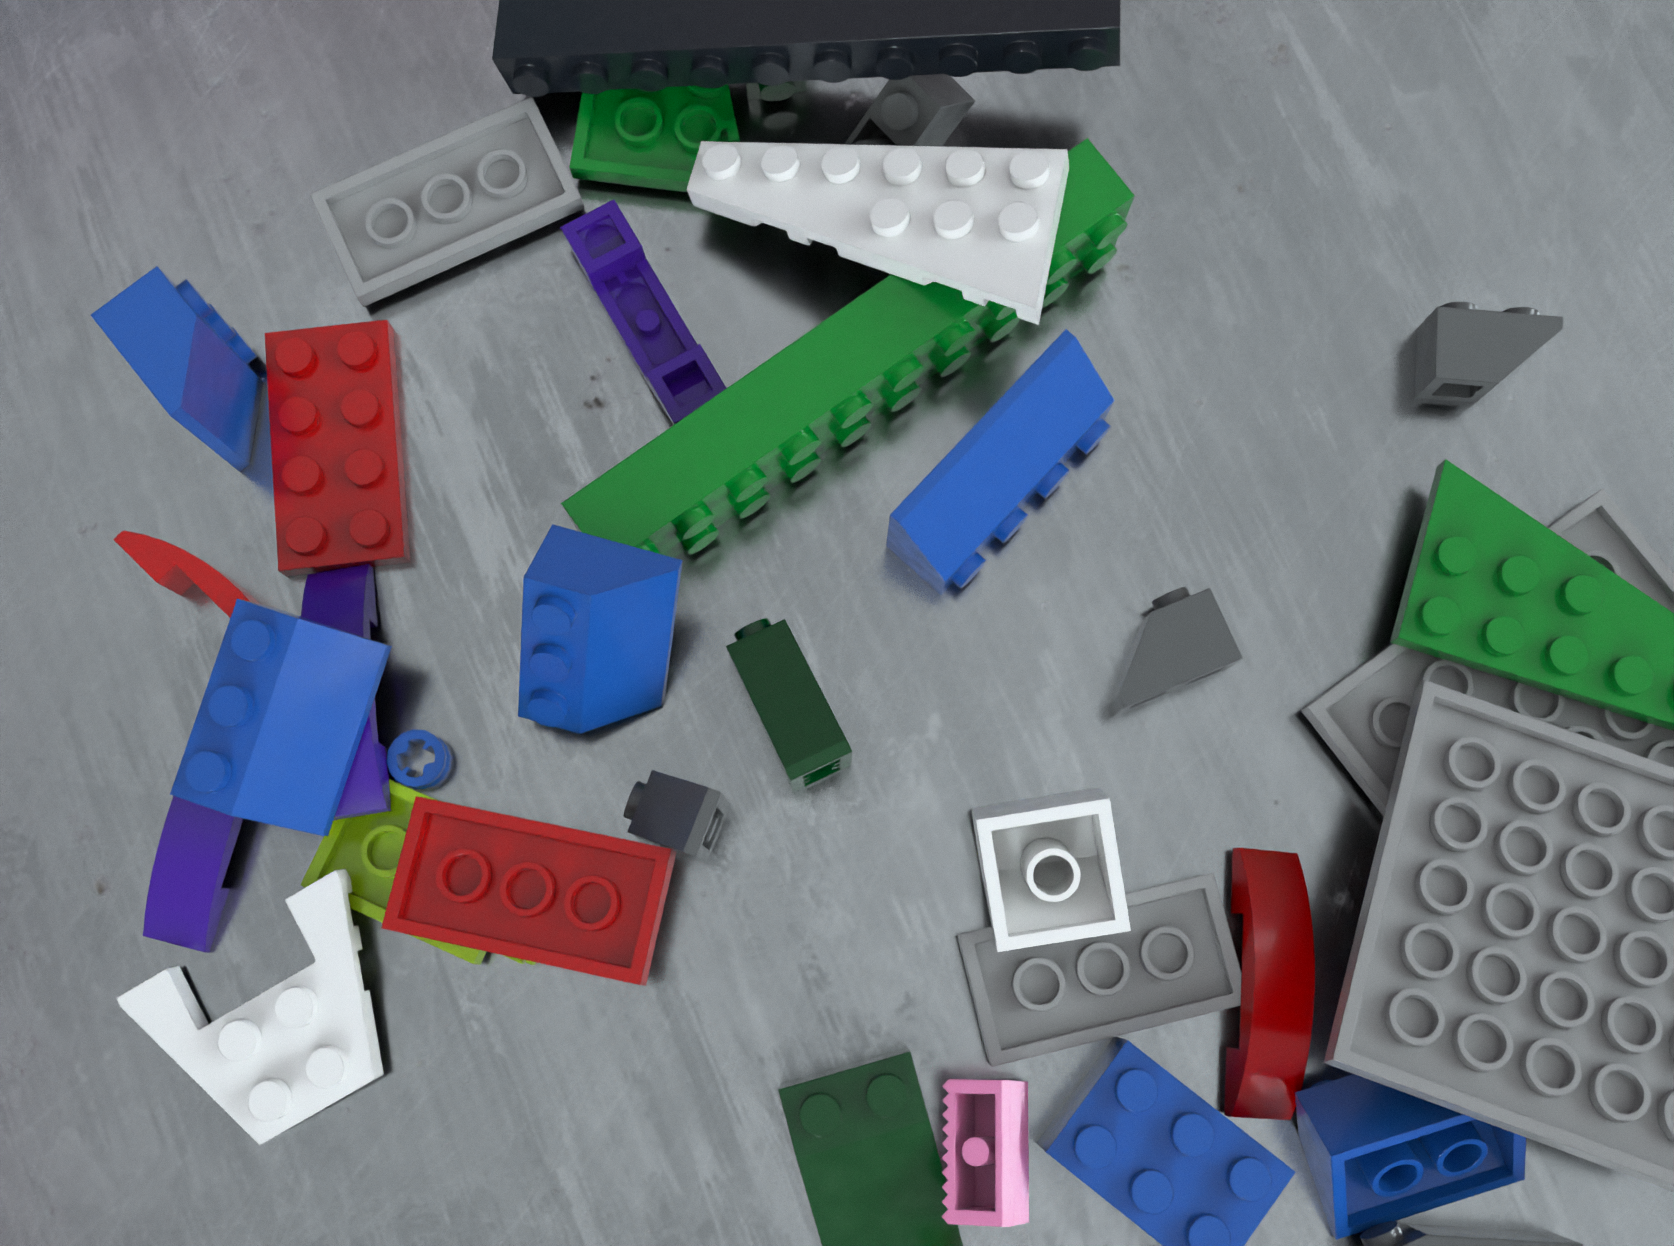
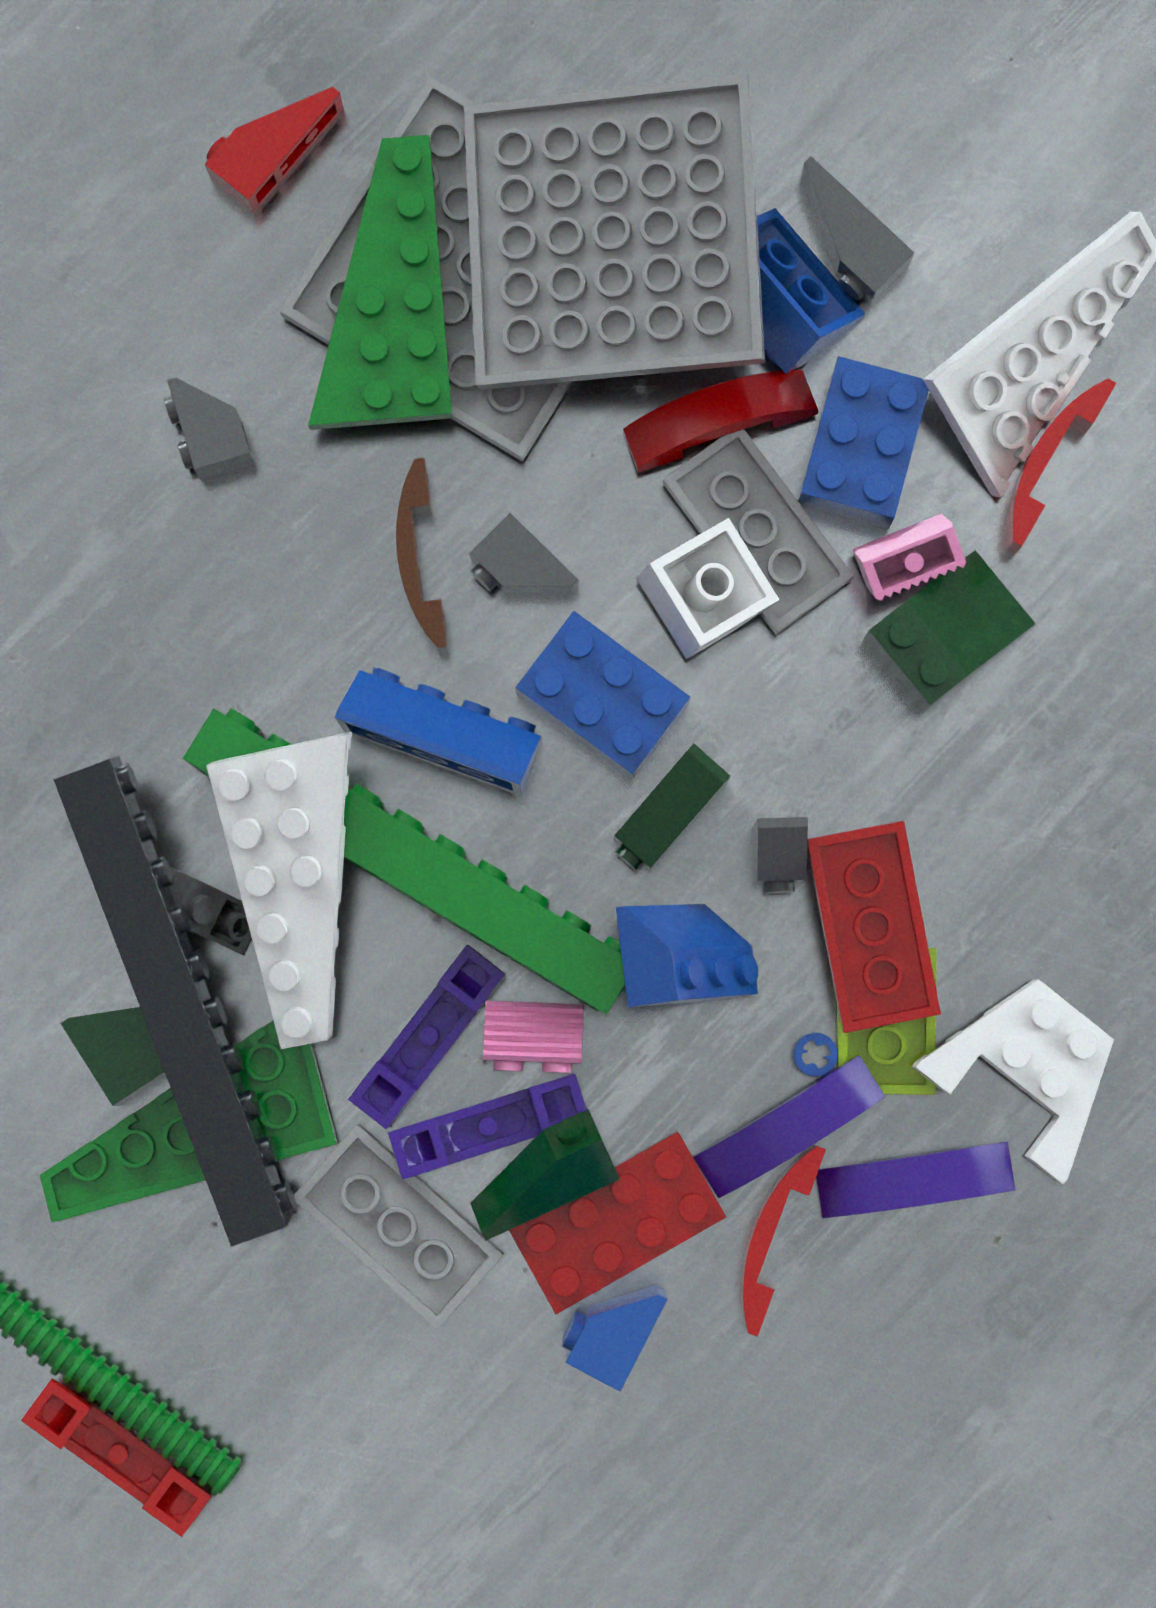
camera: 110 degrees left, 5 degrees up
blue slope [170,599,392,836] -> none
none -> dark purple slope [388,1073,587,1180]
none -> reddish brown slope [396,458,449,655]
none -> dark green slope [470,1109,620,1241]
none -> bright pink brick [483,1001,584,1073]
none -> blue brick [515,611,691,781]

